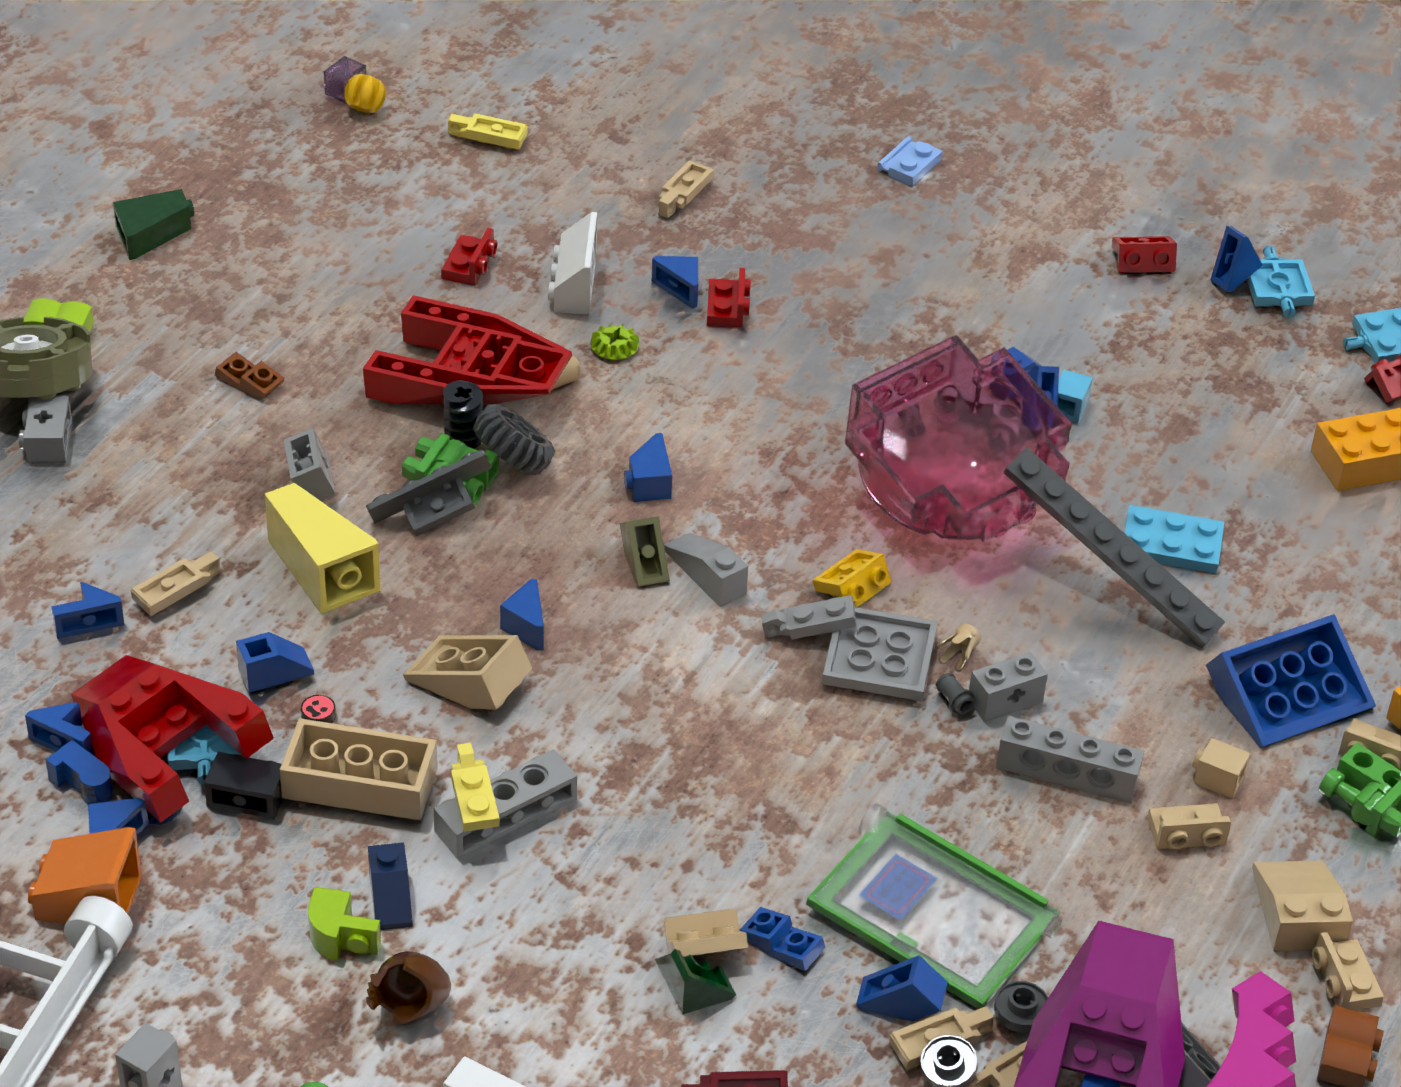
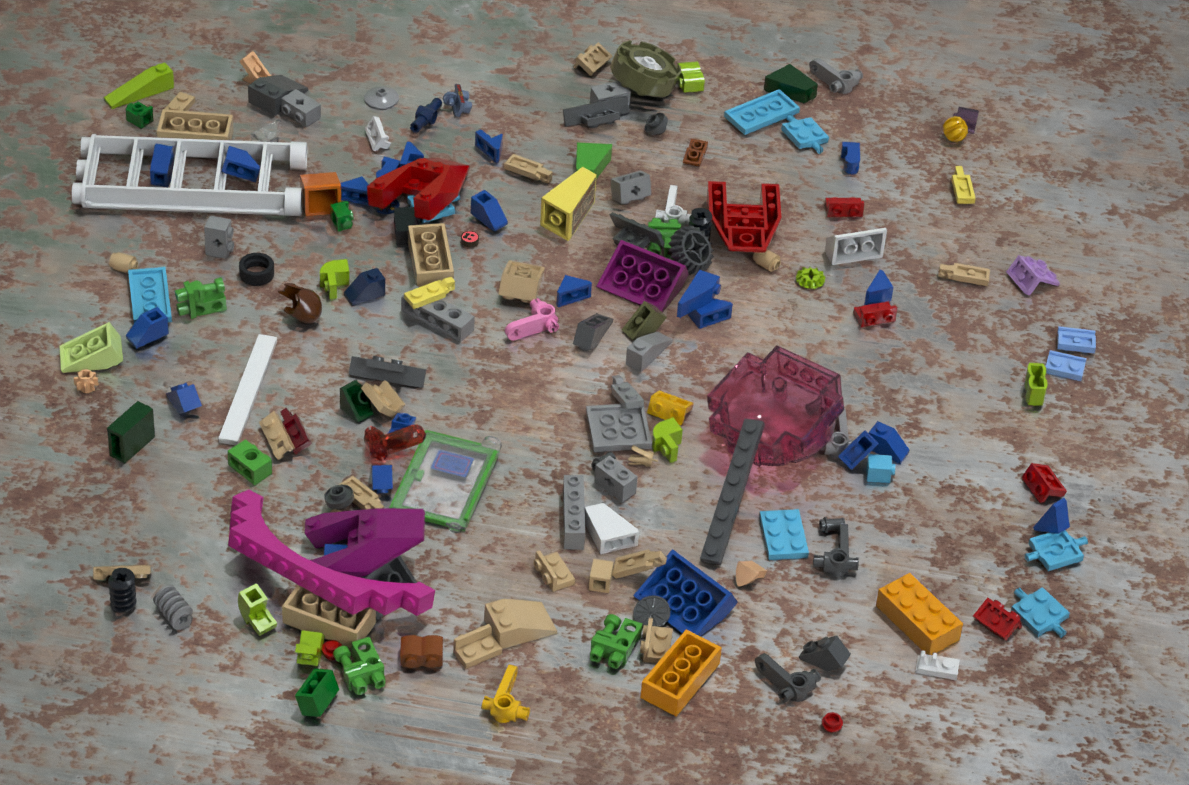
camera: 70 degrees right, 0 degrees up
none -> black tyre [239,253,274,286]
none -> green brick [330,201,354,231]
none -> dark grey bracket [349,356,427,388]
none -> clear red piece [364,424,426,461]
none -> bright pink piece [504,298,559,341]
none -> dark grey bracket [563,96,630,128]
none -> dark grey slope [573,313,614,351]
none -> bright green slope [576,142,612,179]
none -> white slope [585,503,639,554]
none -> magenta slope [596,240,689,313]
none -> tan hinge [612,549,667,579]
none -> dark grey wheel [633,595,670,628]
none -> dark grey plate [644,112,668,136]
none -> lime brick [652,418,683,463]
none -> white piece [655,185,691,228]
none -> blue slope [677,270,721,318]
none -> medium azure plate [724,89,800,135]
none -> light nougat tile [736,560,767,587]
none -> medium azure plate [781,114,829,154]
none -> light grey piece [809,58,863,94]
none -> dark grey piece [813,524,859,577]
none -> dark grey pin [819,517,845,533]
none -> blue leg [841,142,860,174]
none -> lavender bracket [1006,255,1060,295]
none -> lime brick [1024,363,1048,406]
none -> light blue plate [1057,326,1096,354]

